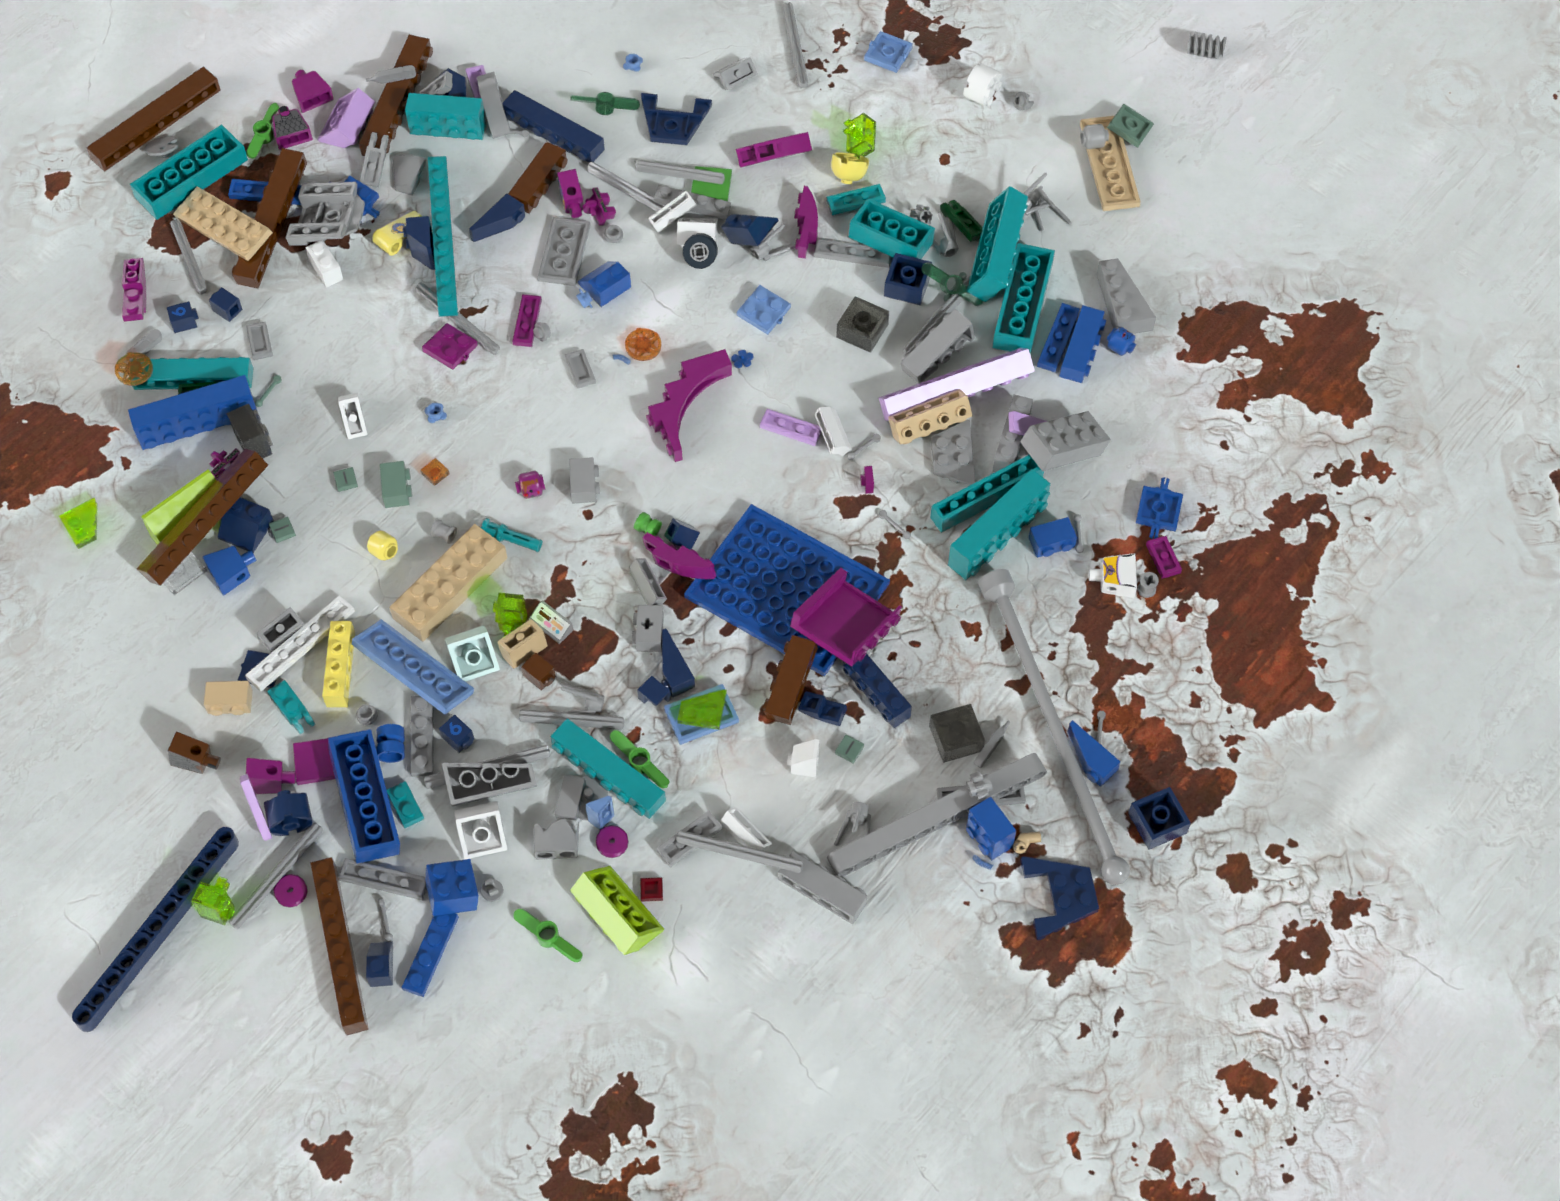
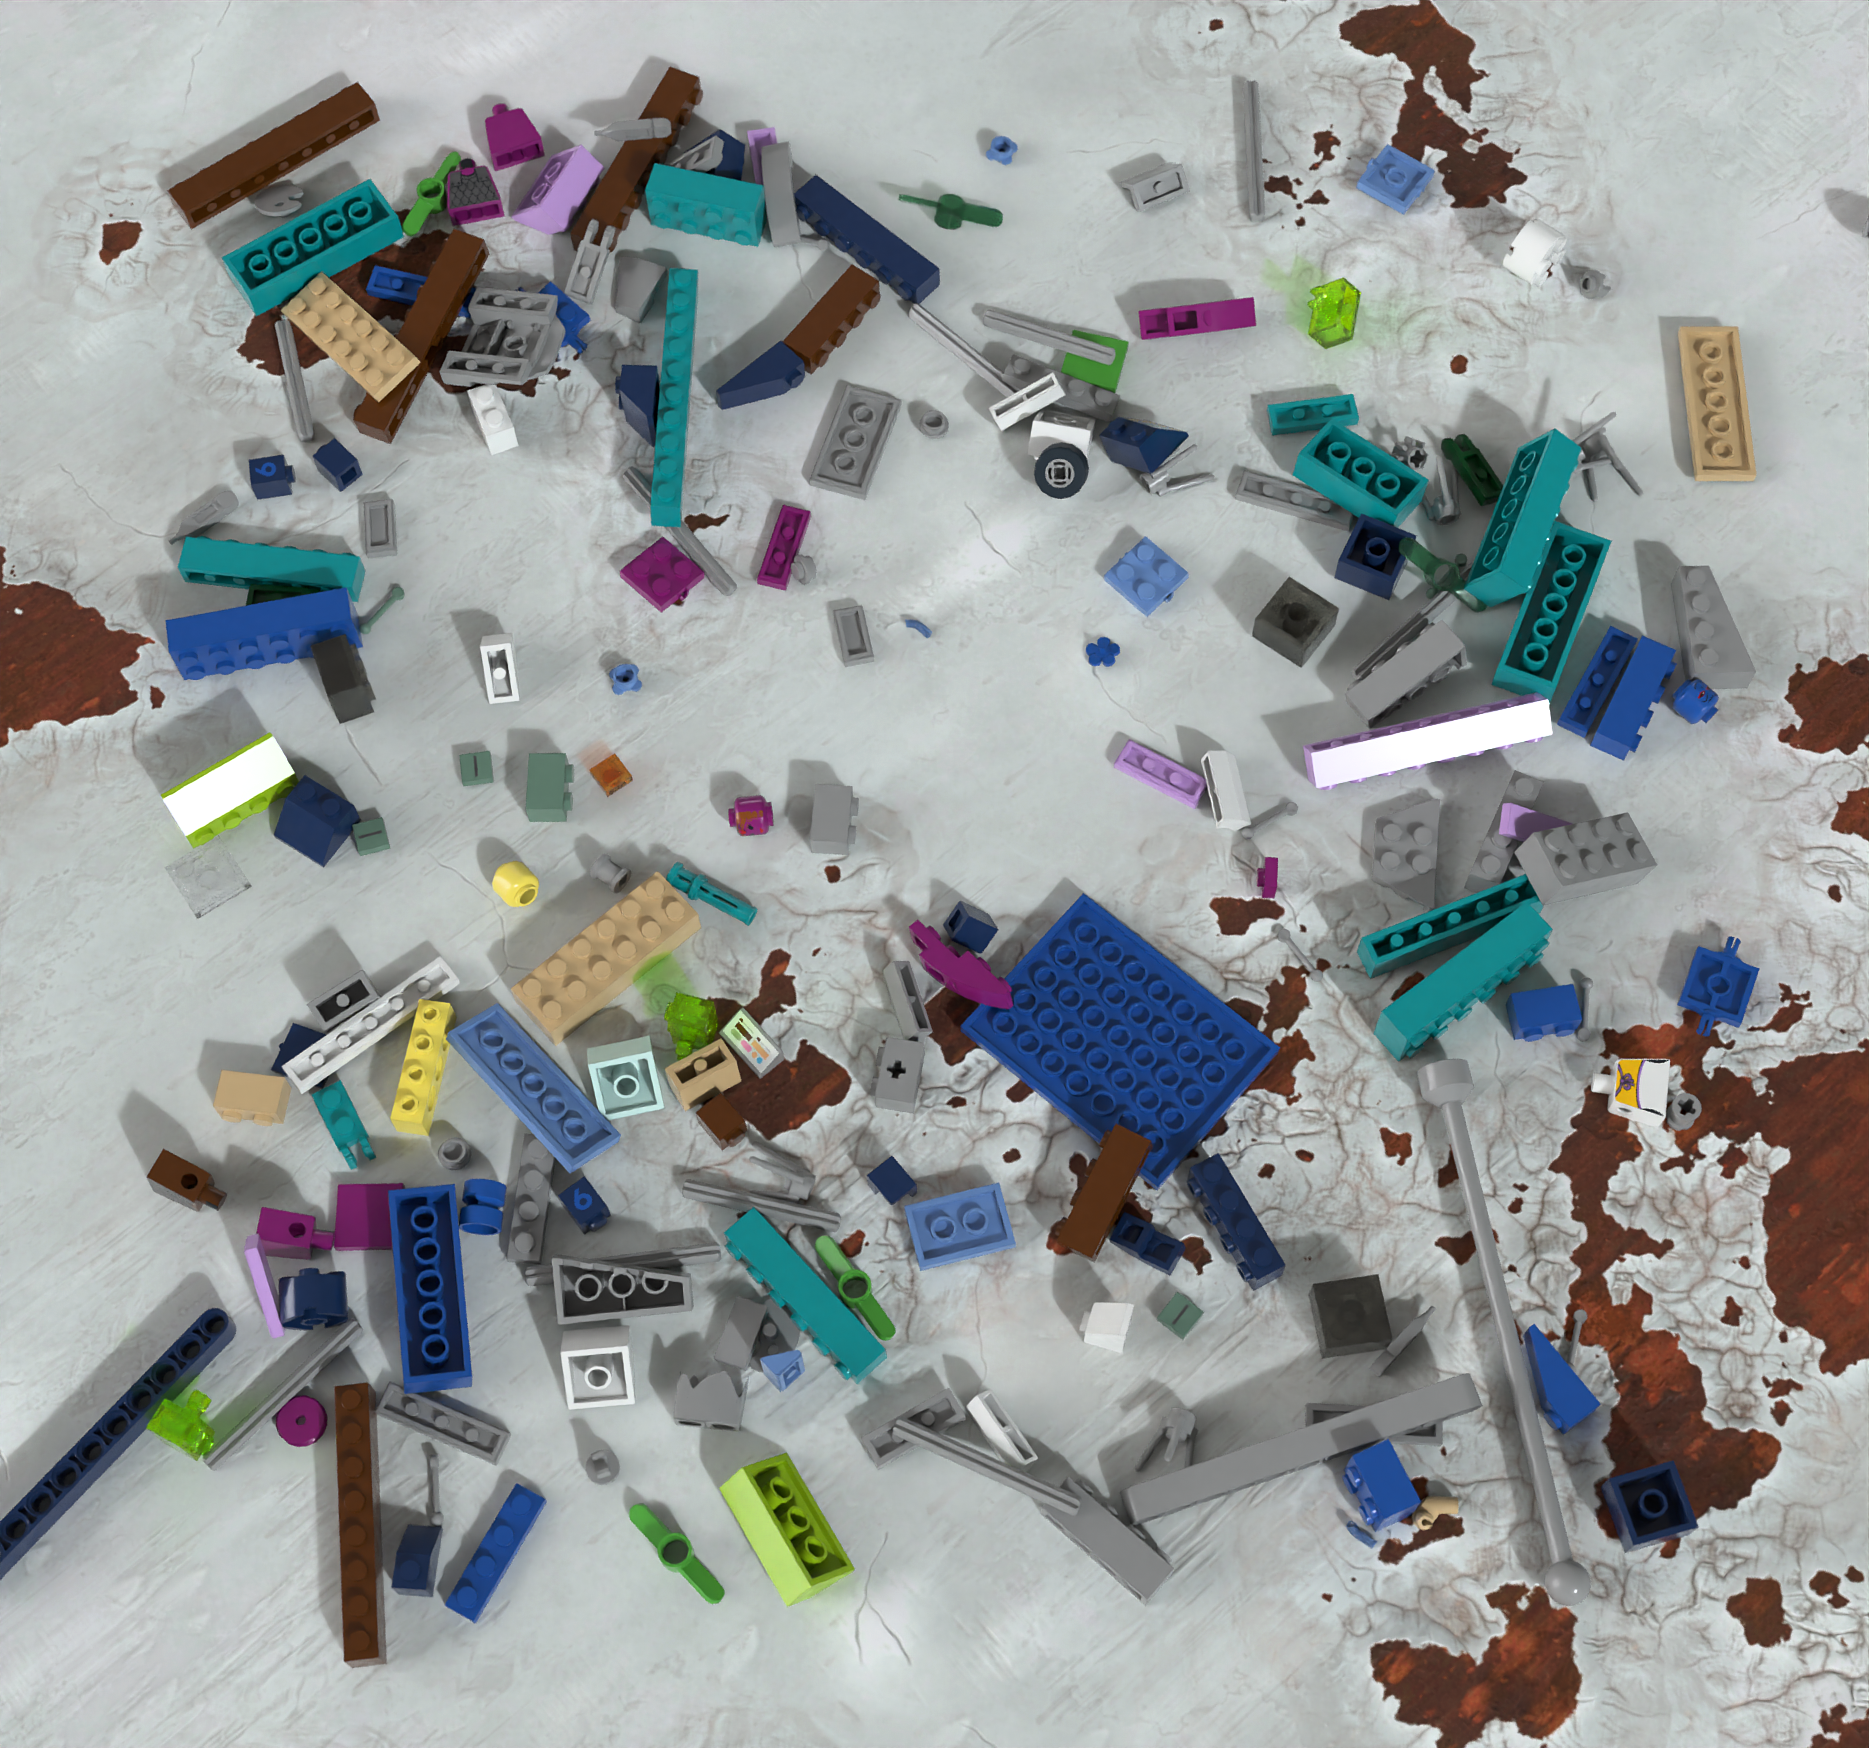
camera: 10 degrees right, 5 degrees up
clear neon green wing [59,498,98,549] -> none
clear orange wheel [115,352,153,386] -> none
magenta slope [122,258,146,322] -> none
reddish brown brick [137,449,268,586] -> none
blue torso [203,546,257,596] -> none
magenta hips [209,448,240,480] -> none
light yellow door [373,211,422,256] -> none
teal plate [387,781,424,828] -> none
blue brick [425,859,479,916] -> none
magenta torso [557,169,583,218] -> none
medium blue plate [576,288,593,308] -> none
blue slope [578,261,631,307] -> none
magenta hips [582,187,616,226] -> none
magenta piece [596,825,629,858] -> none
clear orange wheel [625,328,662,361] -> none
bright green wheel [634,512,662,536] -> none
dark red tile [640,877,663,902] -> none
dark blue wing [641,93,712,145] -> none
magenta arch [646,349,732,462] -> none
dark blue slope [661,628,695,697] -> none
clear neon green wing [677,689,727,730] -> none
magenta panel [790,568,902,666] -> none
magenta slope [794,185,818,259] -> none
light yellow cylinder [831,152,869,184] -> none
tan brick [888,389,972,445] -> none
light grey gear [966,771,993,800] -> none
dark blue wing [1020,857,1099,940] -> none
light grey head [1080,124,1109,149] -> none
sand green tile [1107,104,1154,148] -> none
magenta plate [1146,536,1182,579] -> none

